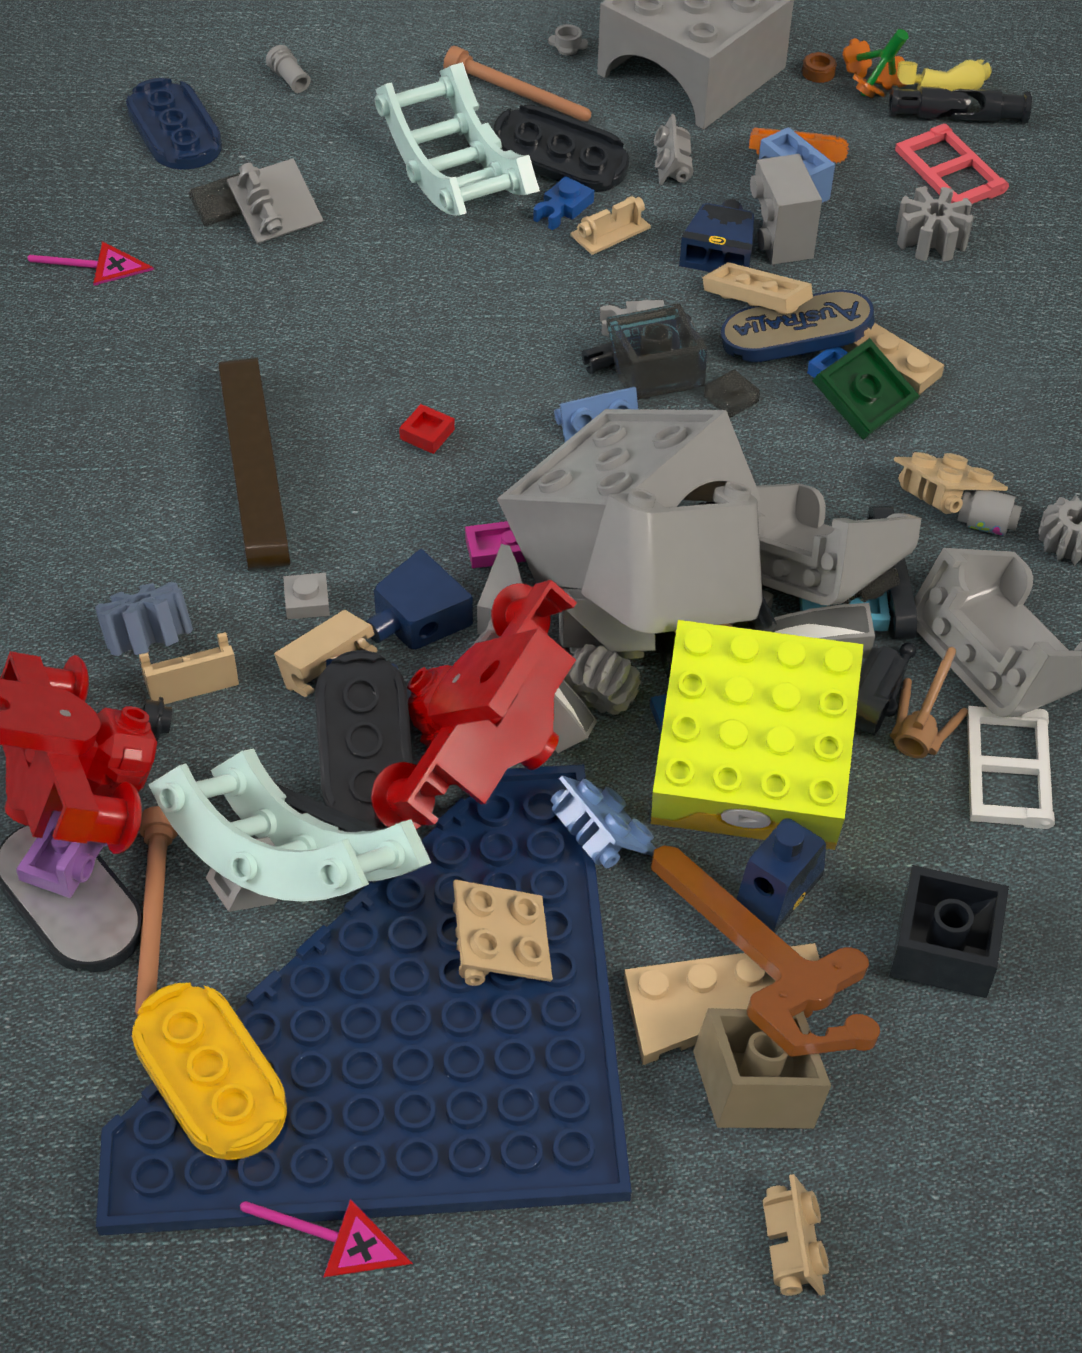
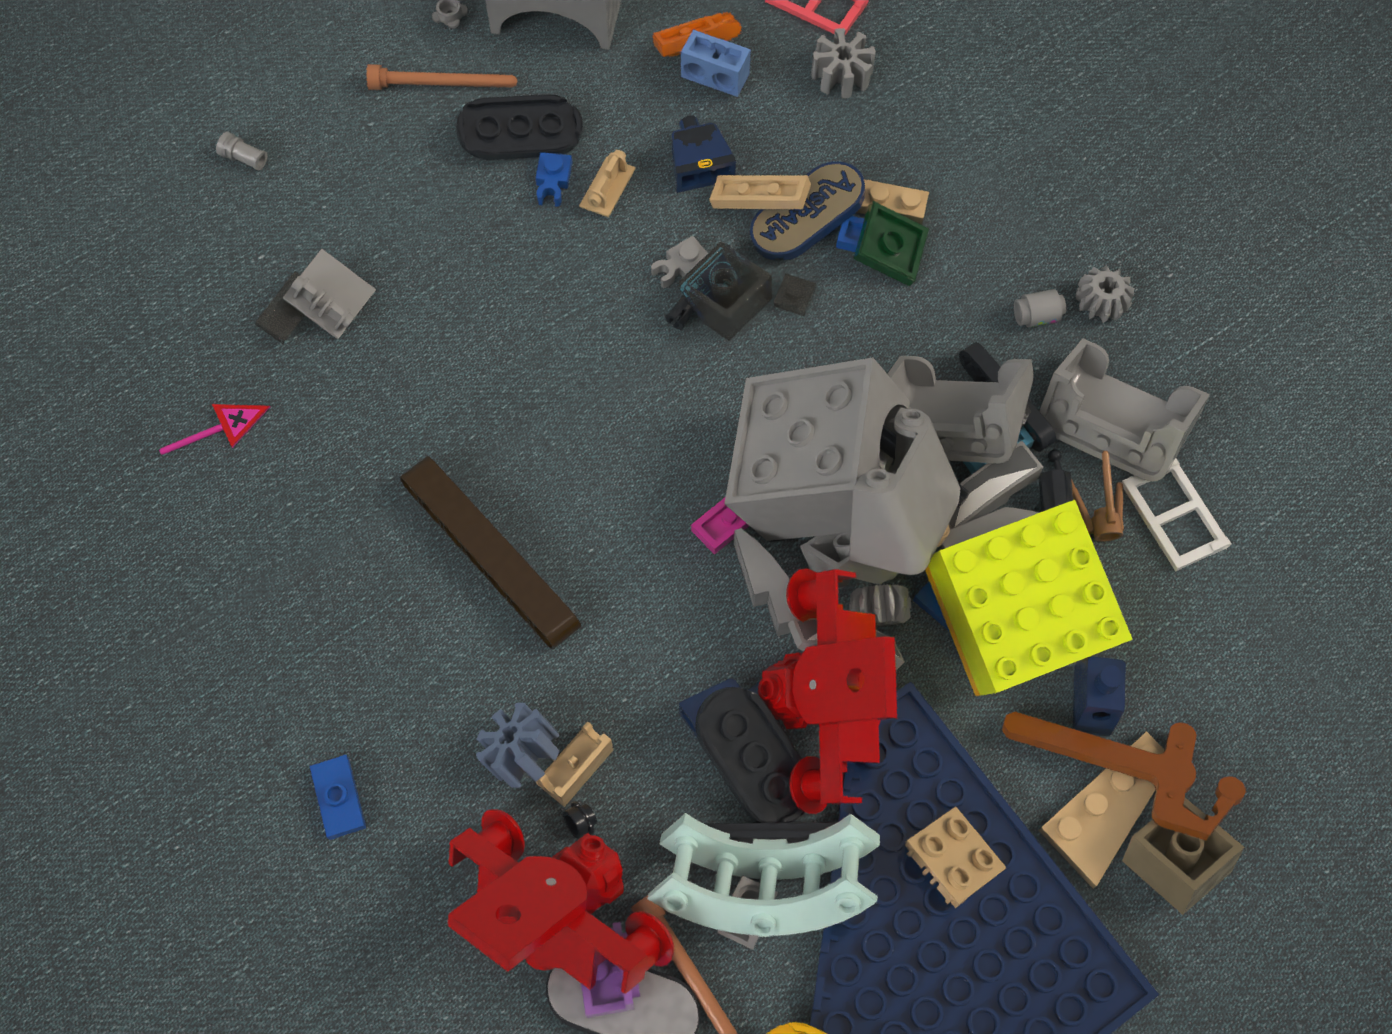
camera: 30 degrees left, 15 degrees up
dark blue tile [126,78,222,170] -> none
tan hinge [274,610,378,697] -> none
light grey plate [283,573,330,620] -> none
dark blue torso [365,549,473,649] -> none
light aqua fence [375,62,539,216] -> none
red plate [399,404,455,454] -> none
medium blue hinge [551,775,656,868] -> none
medium blue hinge [554,387,638,442] -> none
light grey hinge [654,114,693,185] -> none
light grey slope [750,154,822,265] -> none
tan hinge [762,1174,829,1296] -> none
black slope [889,865,1009,998] -> none
tan hinge [894,452,1008,514] -> none

